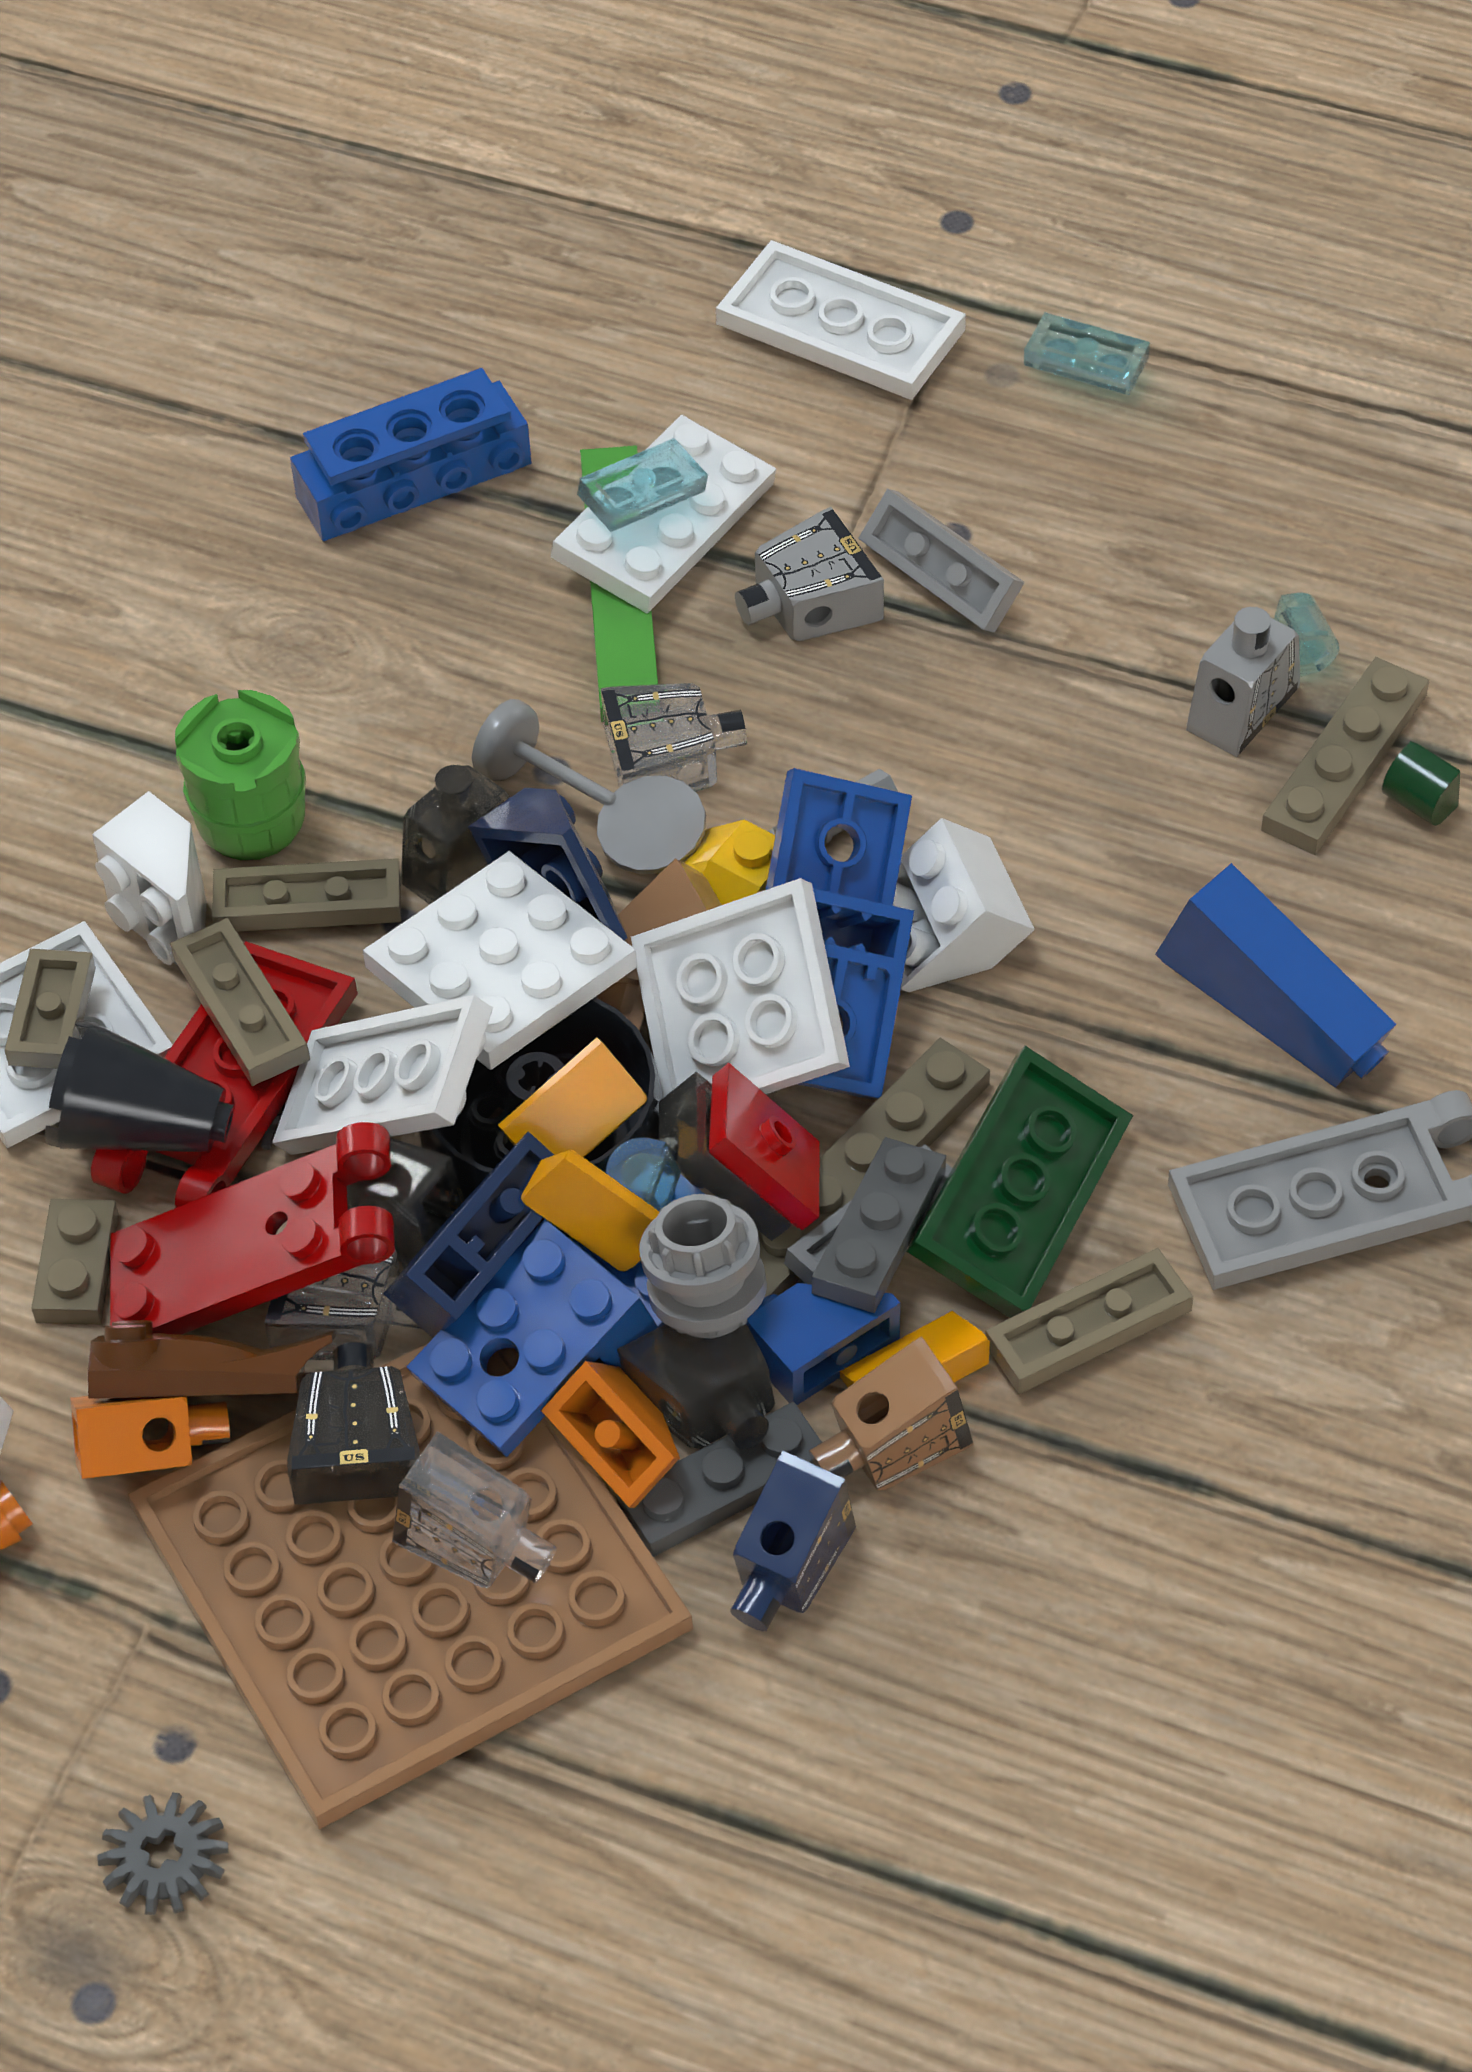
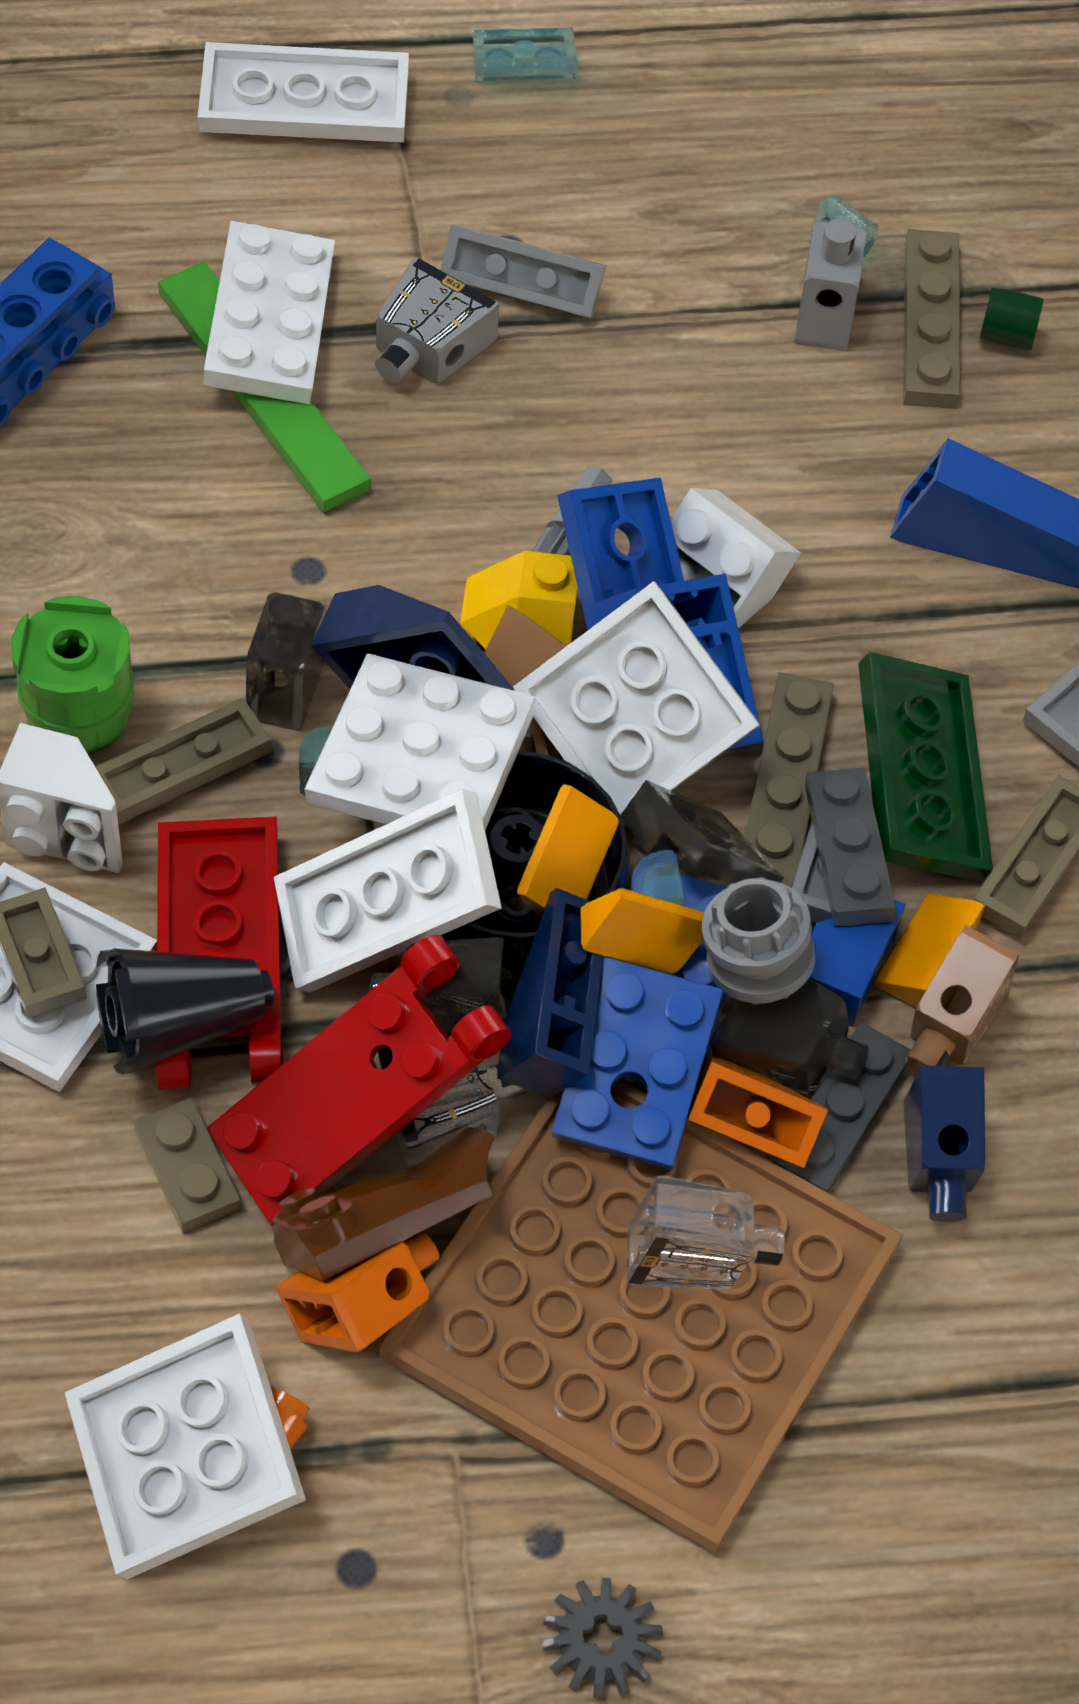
camera: 35 degrees left, 5 degrees up
dark tan plate [170,918,310,1086] -> none
clear smoke torso [287,1342,426,1505] -> none
light grey piece [472,699,706,874] -> none
clear light blue plate [577,438,708,532] -> none
clear torso [601,683,747,792] -> none
red plate [709,1063,820,1230] -> none

